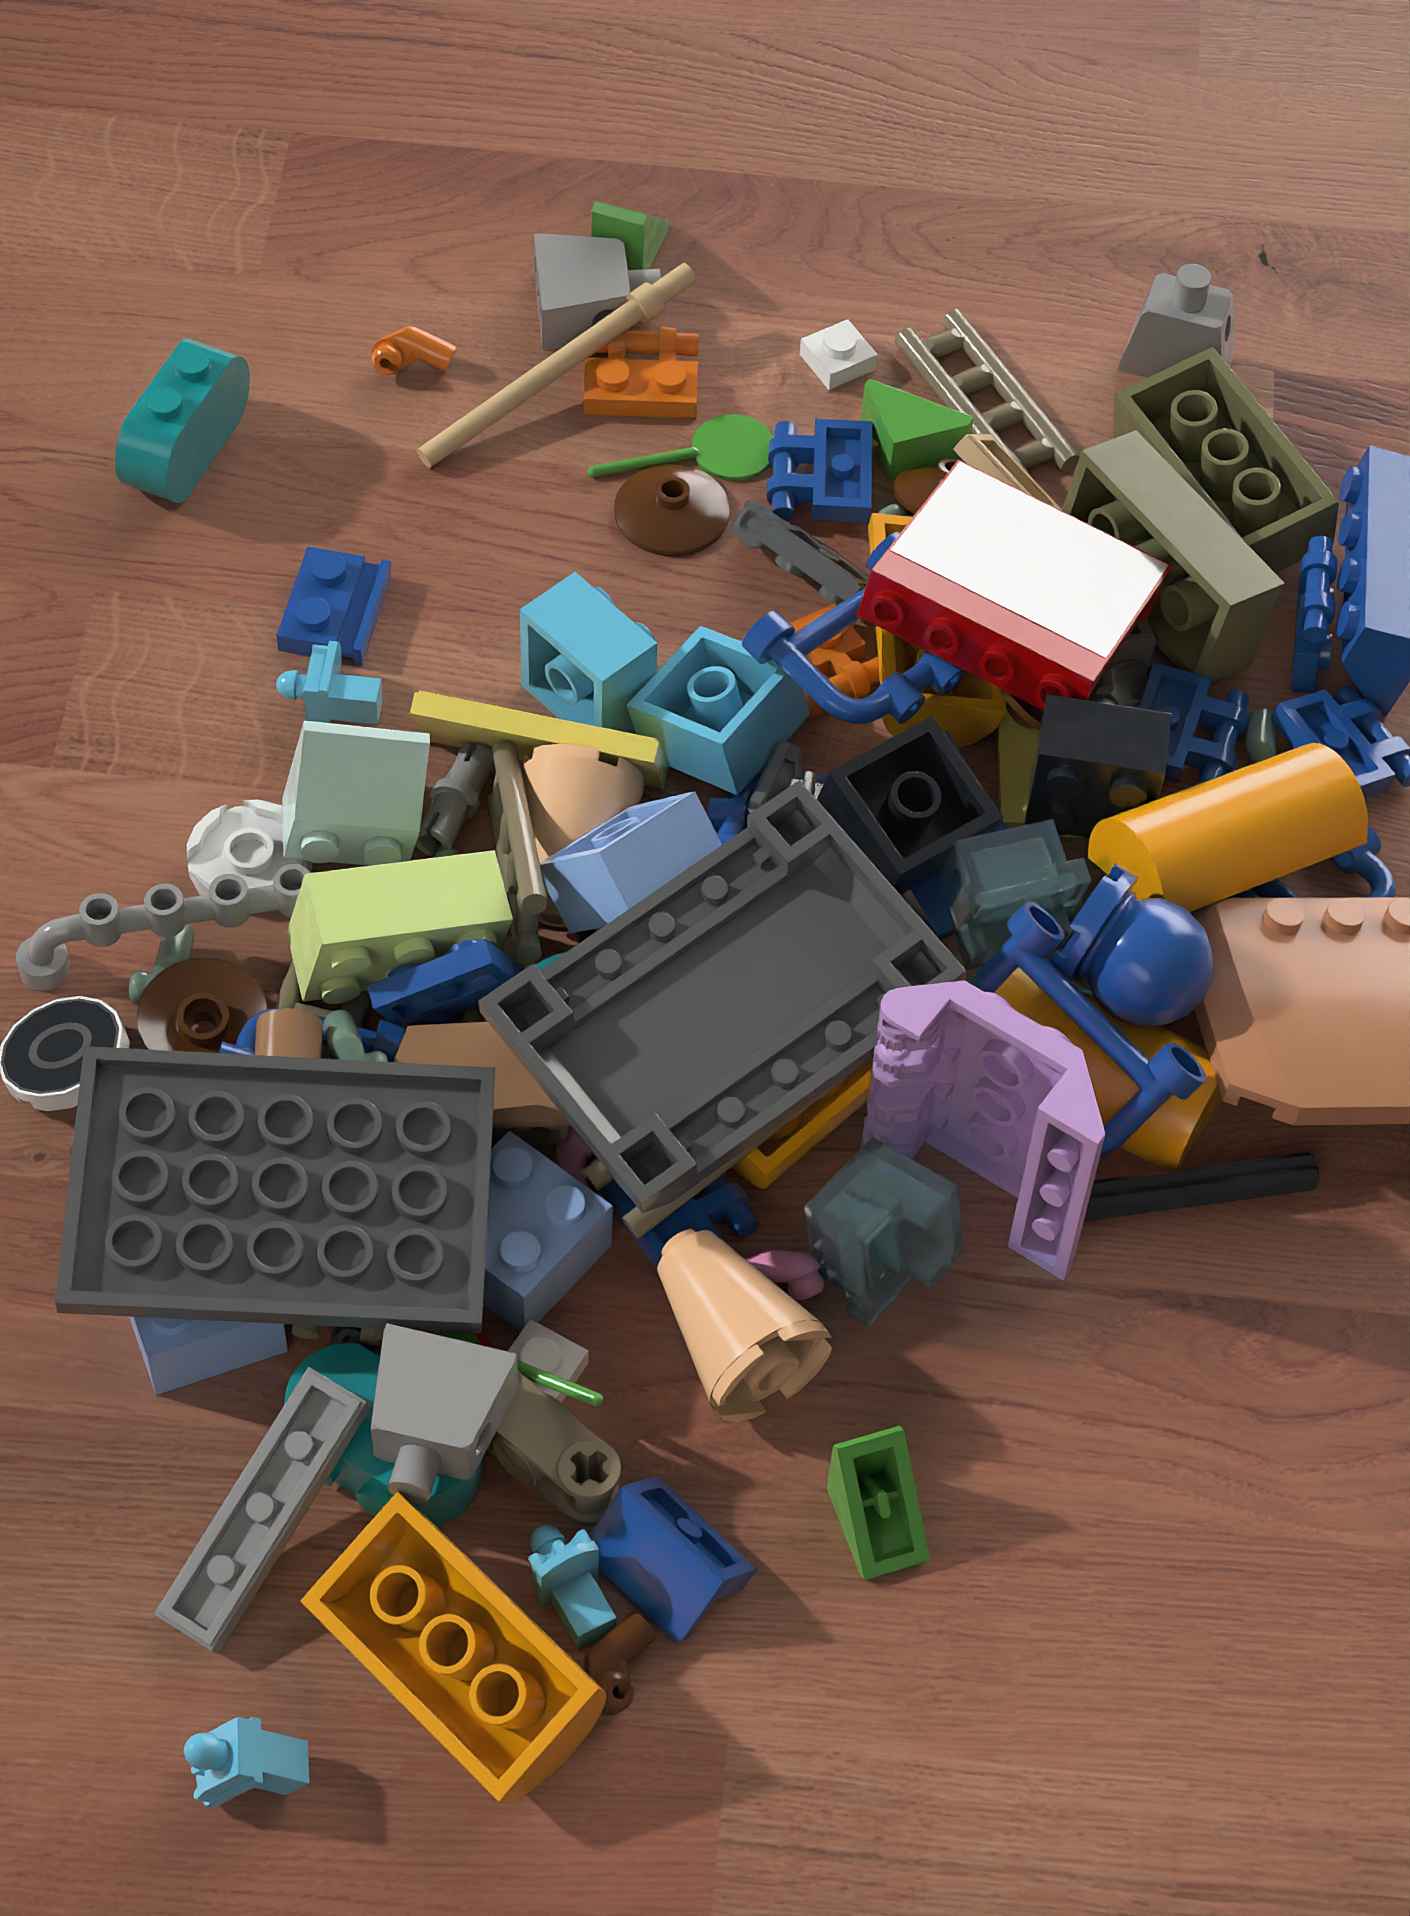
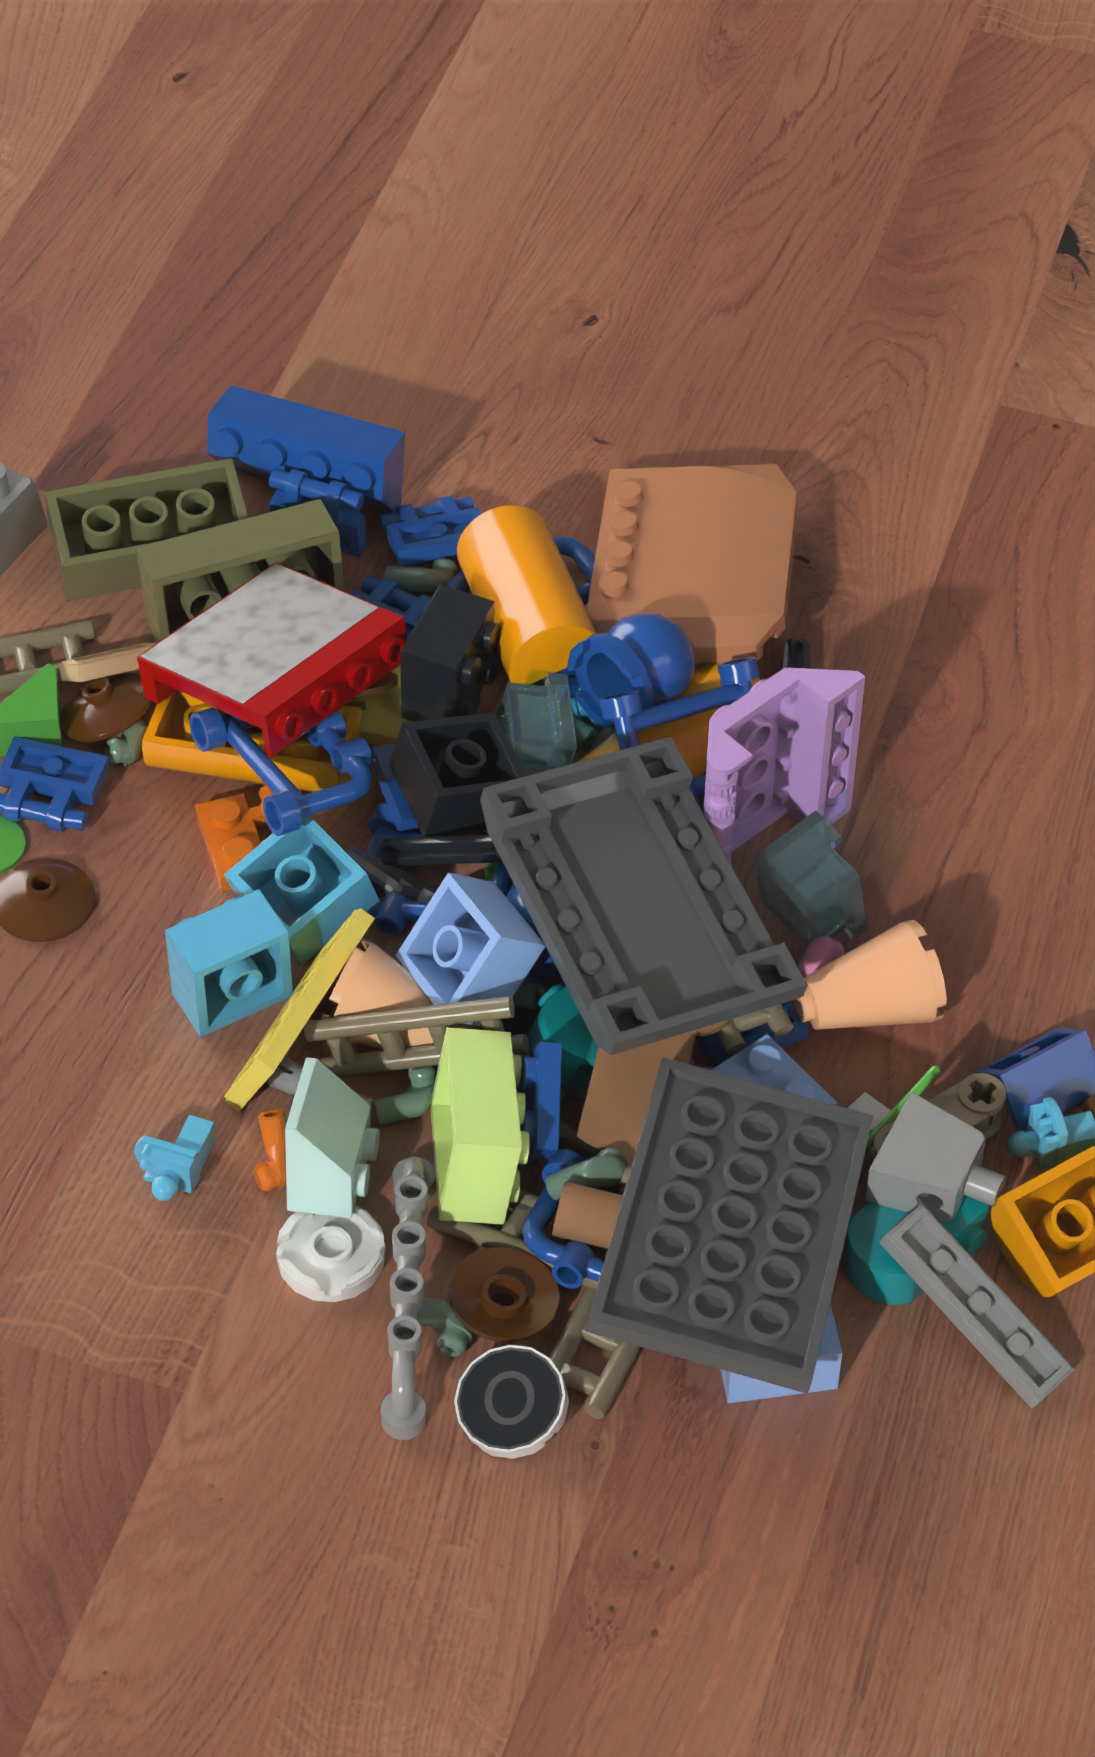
camera: 75 degrees left, 5 degrees down
blue plate [276,546,392,665] -> none
dark grey hinge [730,500,869,606] -> none
bright green slope [827,1426,930,1580] -> none

